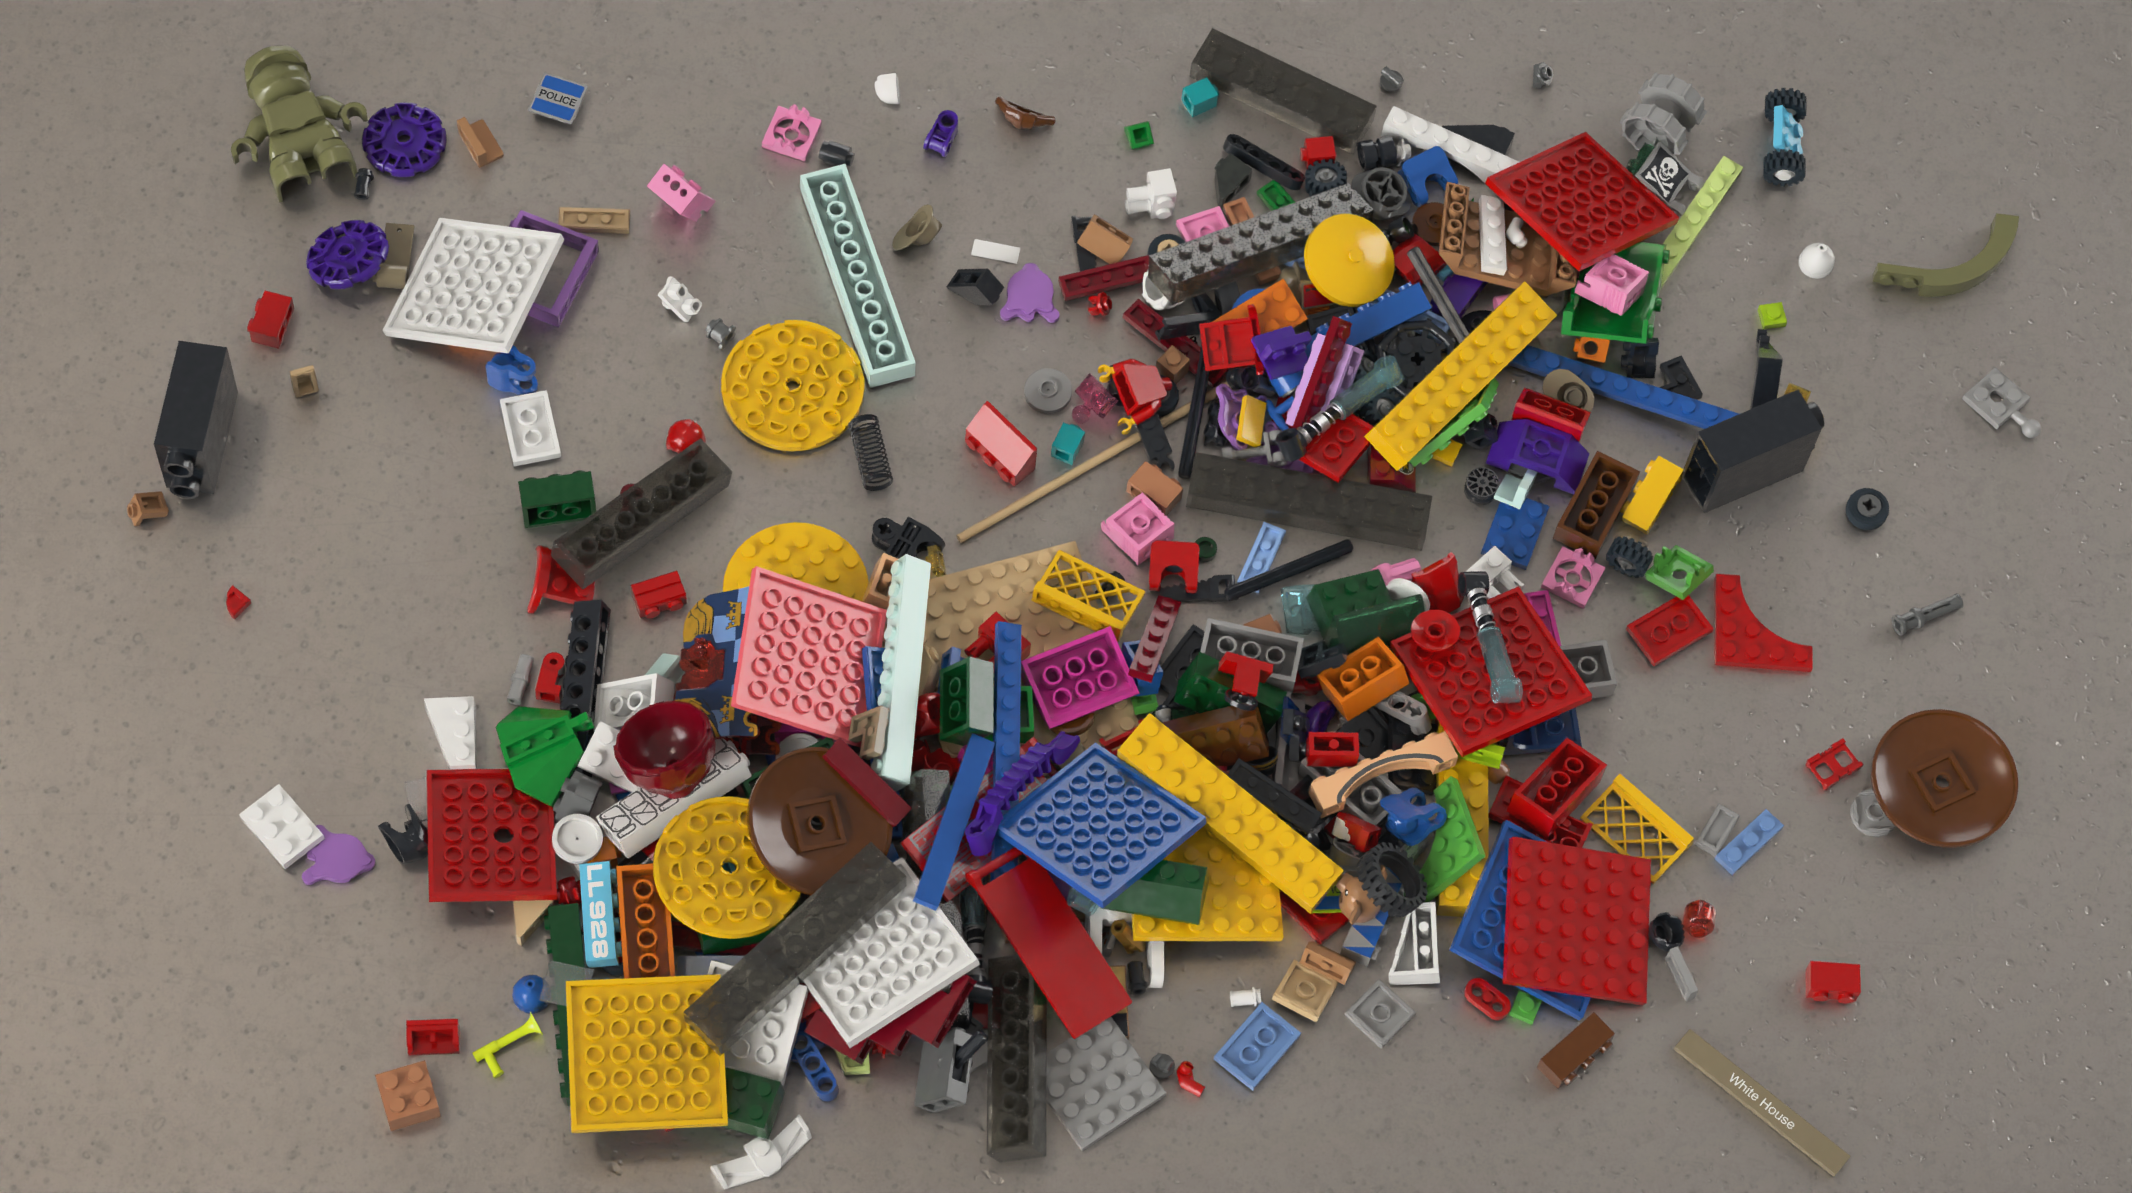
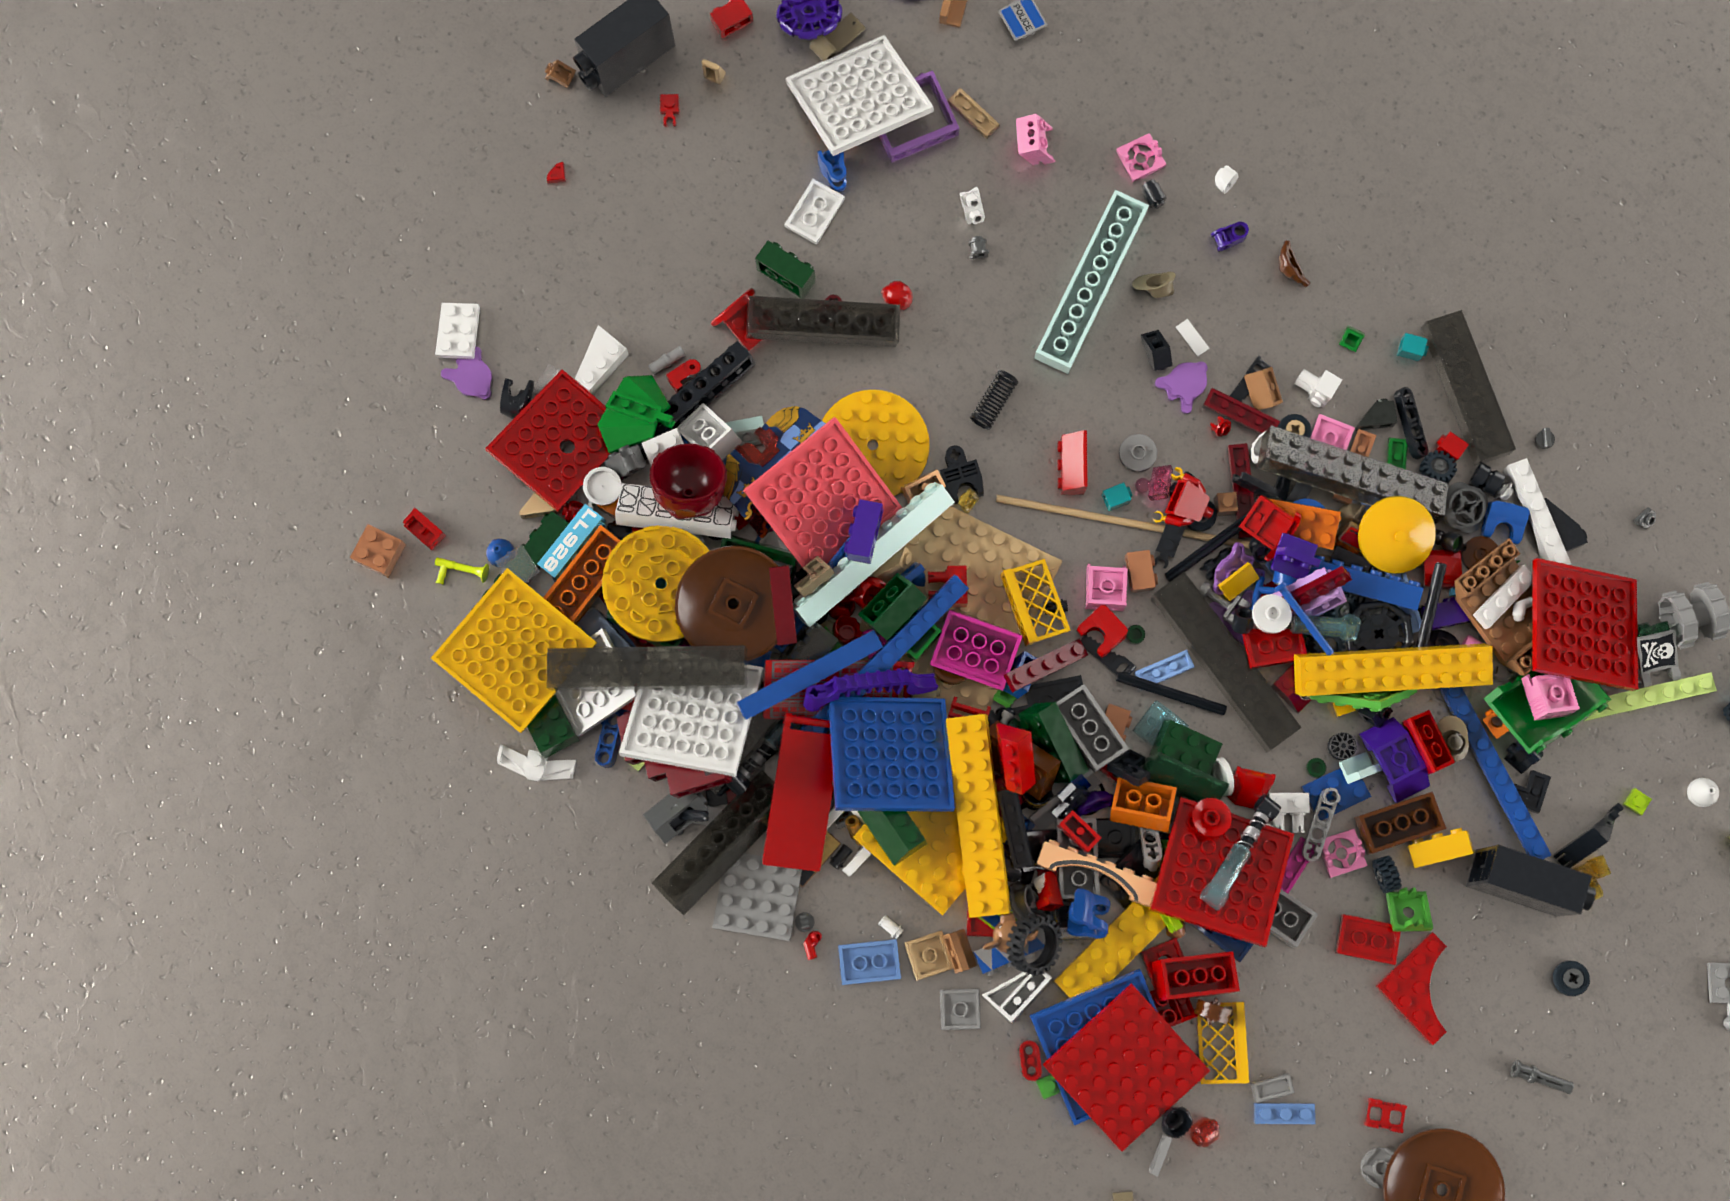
camera: 50 degrees right, 15 degrees up
red brick [630,570,687,618] -> none
yellow plate [721,320,864,451] -> none
red piece [1218,651,1274,711] -> none
bright pink piece [1371,558,1421,586] -> none
bright green plate [1404,776,1486,903] -> none
reddish brown brick [1537,1012,1615,1089] -> none
none -> red plate [660,94,679,127]
none -> dark purple brick [844,499,884,564]
none -> red slope [996,723,1036,795]
none -> reddish brown wheel [1194,998,1232,1026]
none -> white piece [1252,594,1292,634]
none -> blue bar [1274,581,1334,655]
none -> light grey beam [1302,788,1341,862]
none -> dark green tile [1306,758,1327,778]

